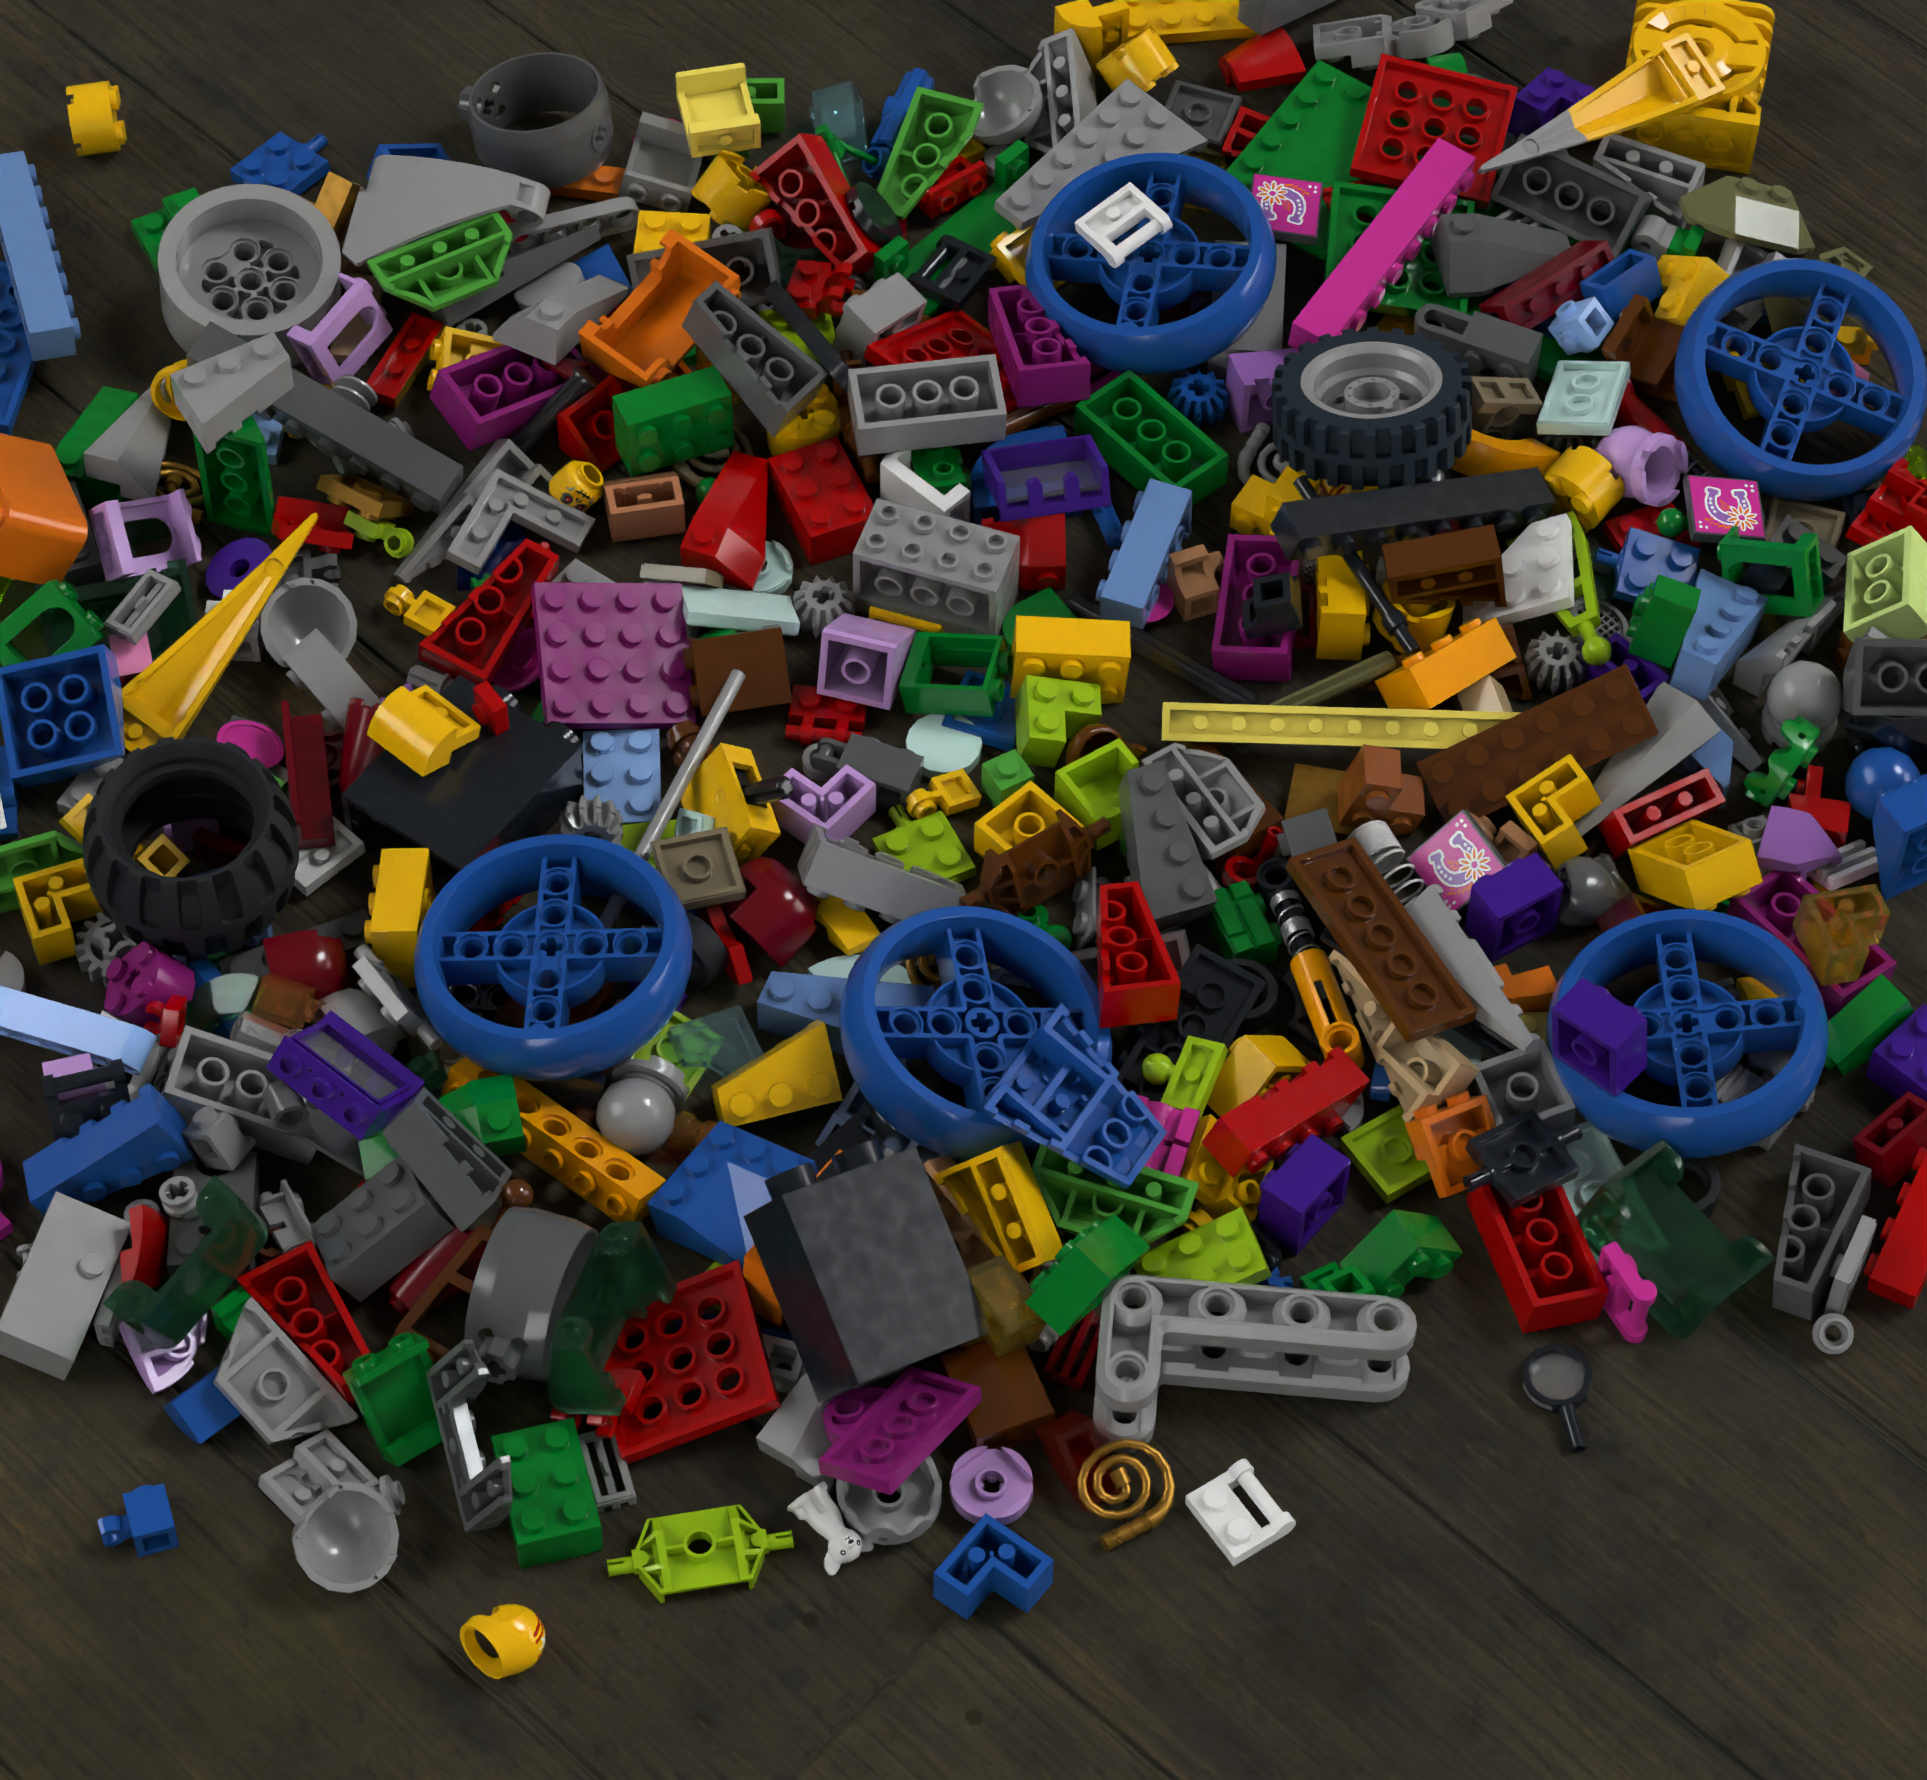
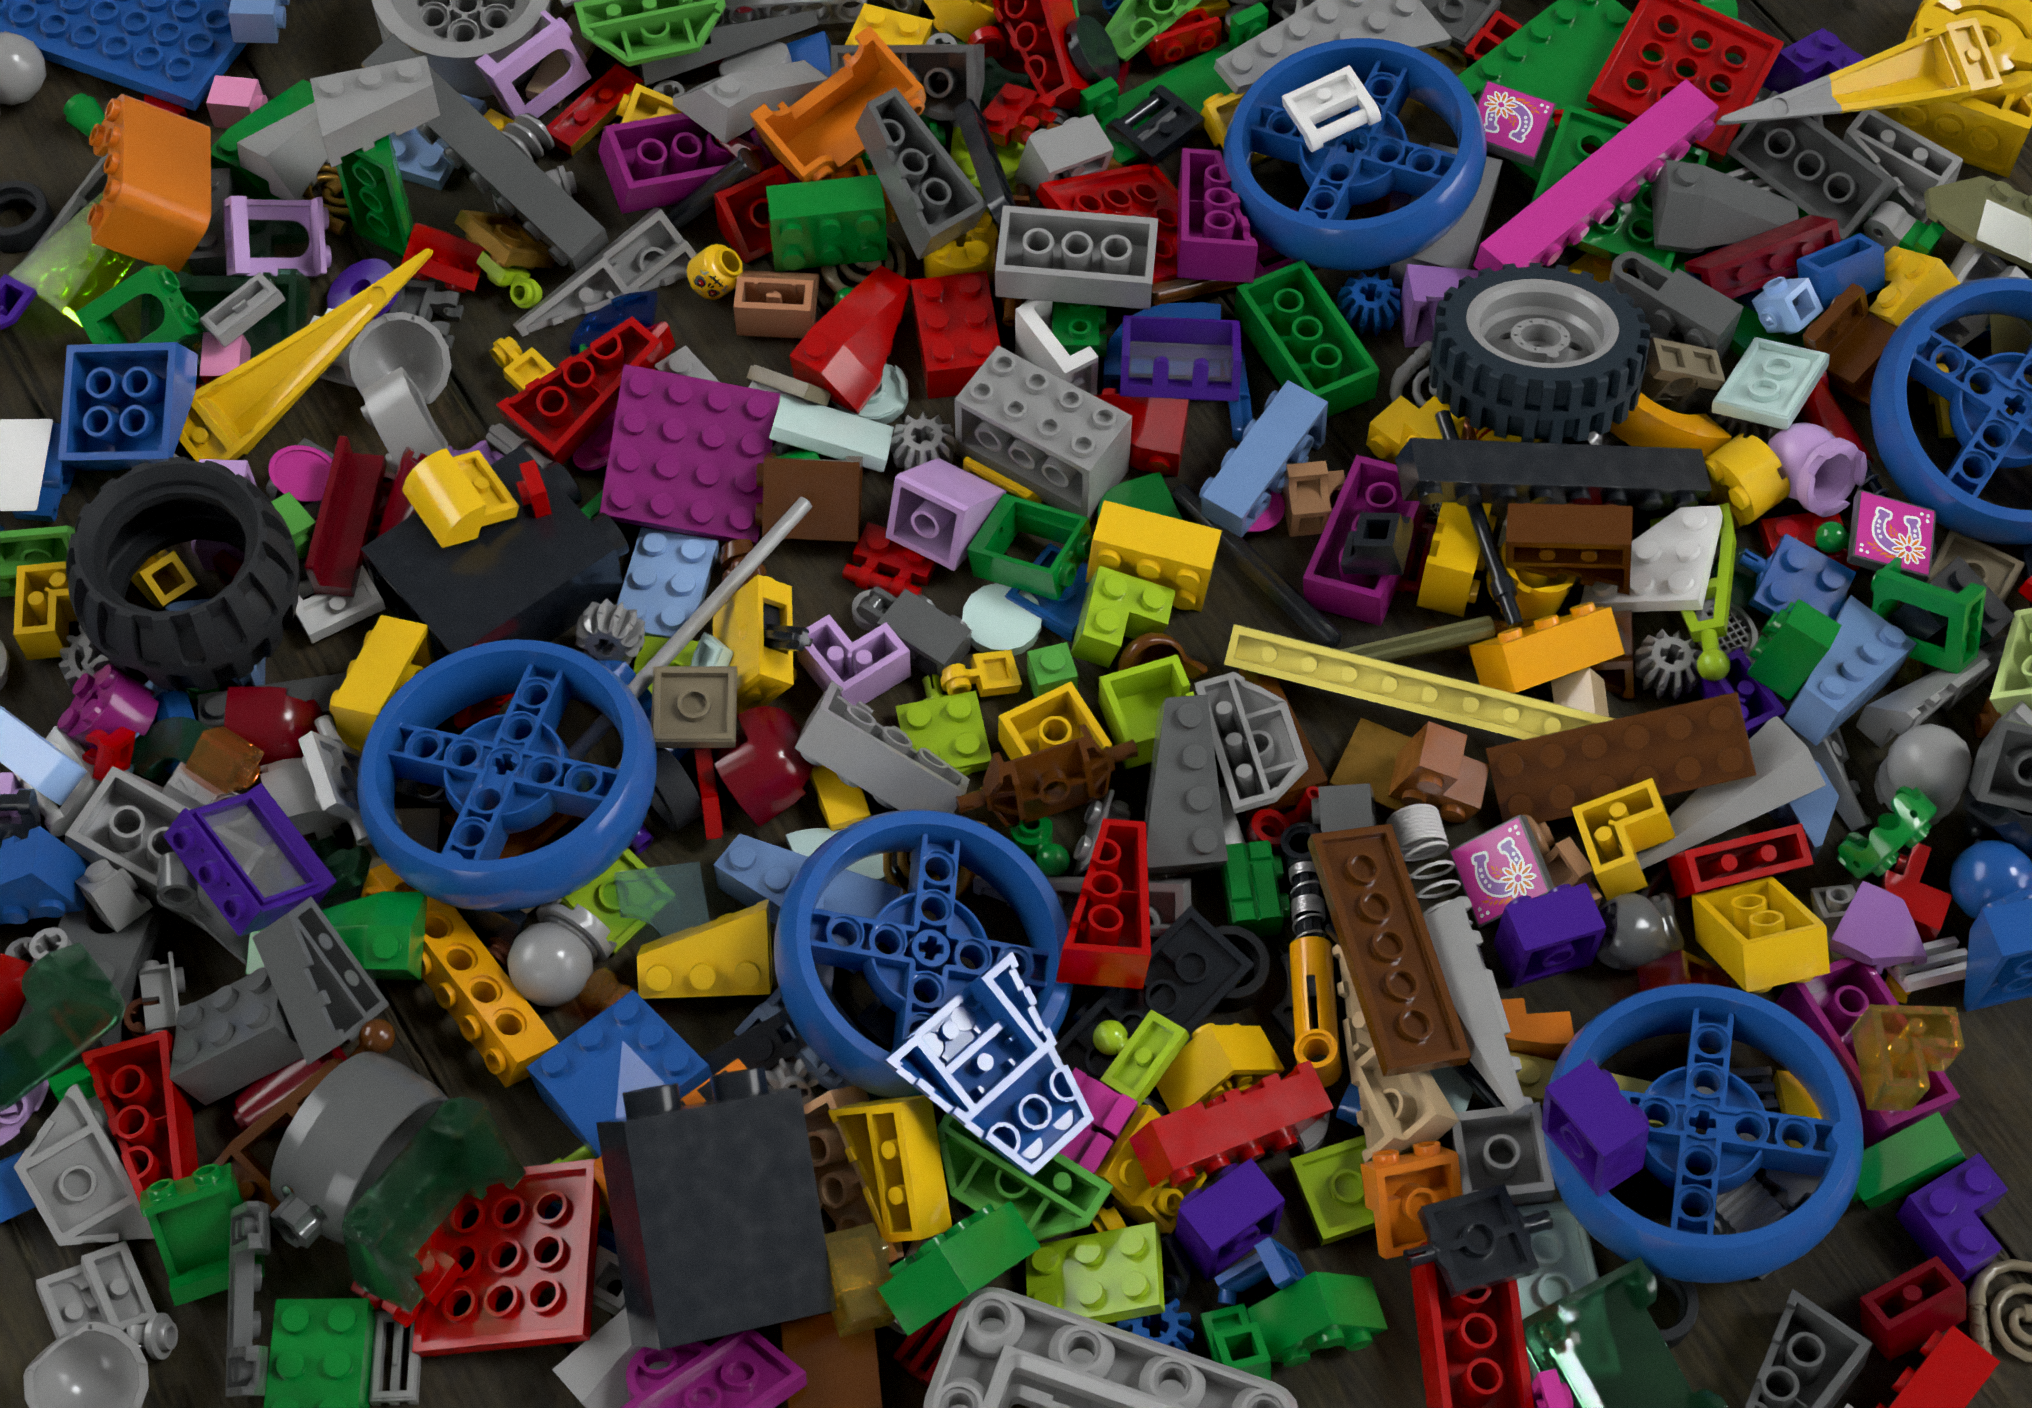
camera: 15 degrees right, 5 degrees up
light grey plate [445,469,595,575] -> none
none -> bright pink brick [206,75,268,129]
none -> blue piece [1214,1236,1307,1306]

